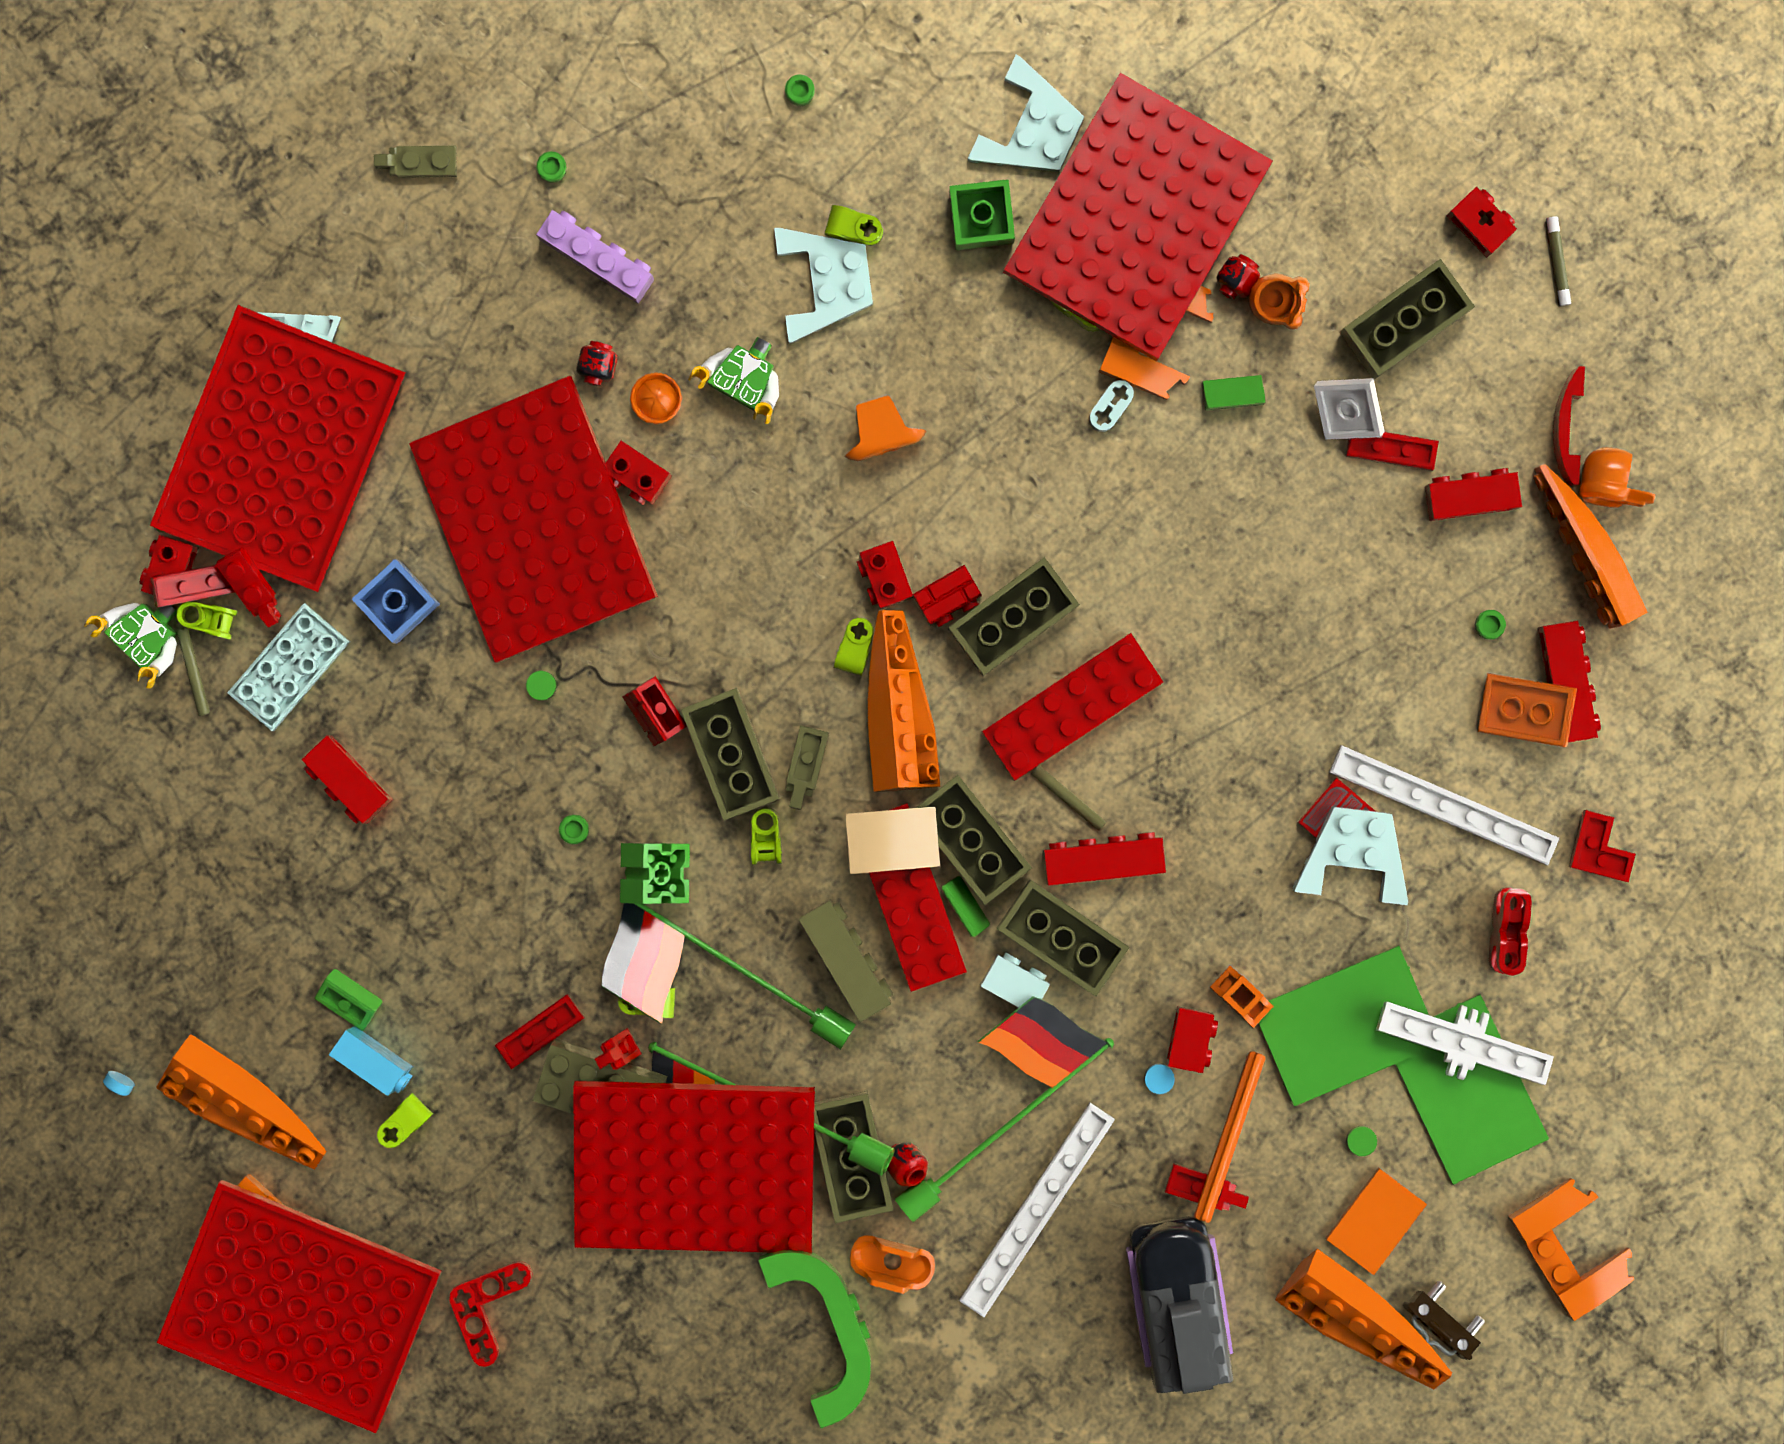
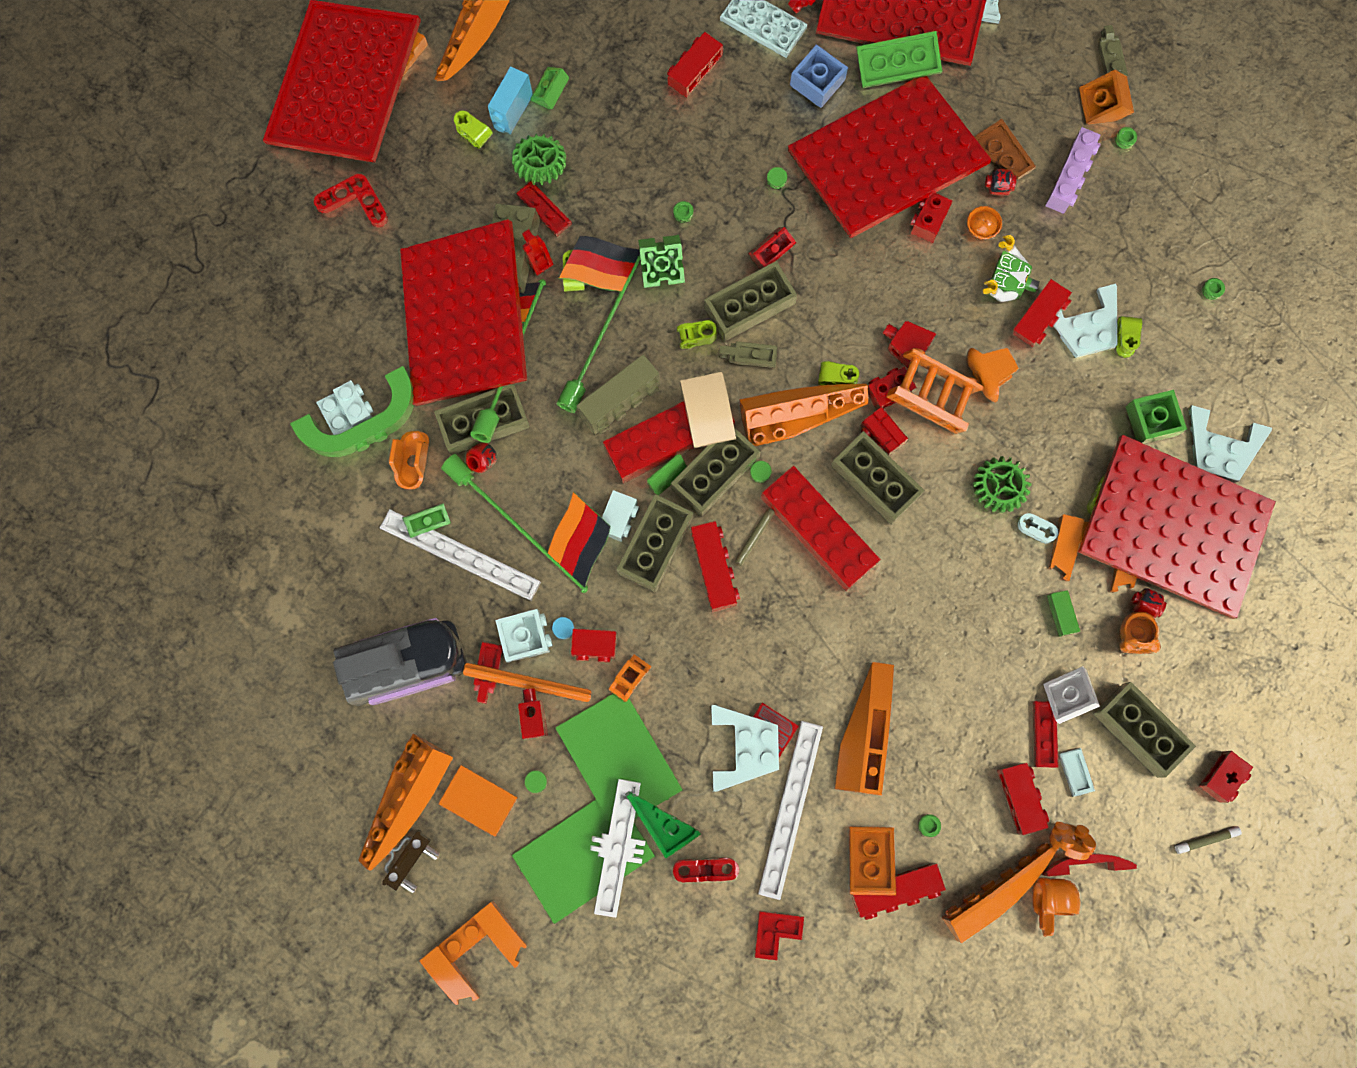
camera: 80 degrees right, 10 degrees down
none -> light aqua plate [316,380,374,435]
none -> bright green slope [402,503,451,538]
none -> light aqua plate [495,609,553,663]
none -> bright green gear [512,133,566,185]
none -> red torso [518,688,548,739]
none -> green wing [625,791,701,859]
none -> bright green tile [750,461,772,483]
none -> orange wedge [835,662,894,796]
none -> bright green plate [856,31,942,89]
none -> red torso [882,321,936,368]
none -> orange fence [886,348,984,434]
none -> bright green gear [973,456,1032,513]
none -> dark orange wing [974,119,1036,180]
none -> red brick [1013,279,1072,348]
none -> orange plate [1049,822,1096,860]
none -> light aqua tile [1058,748,1095,797]
none -> orange slope [1079,69,1134,125]

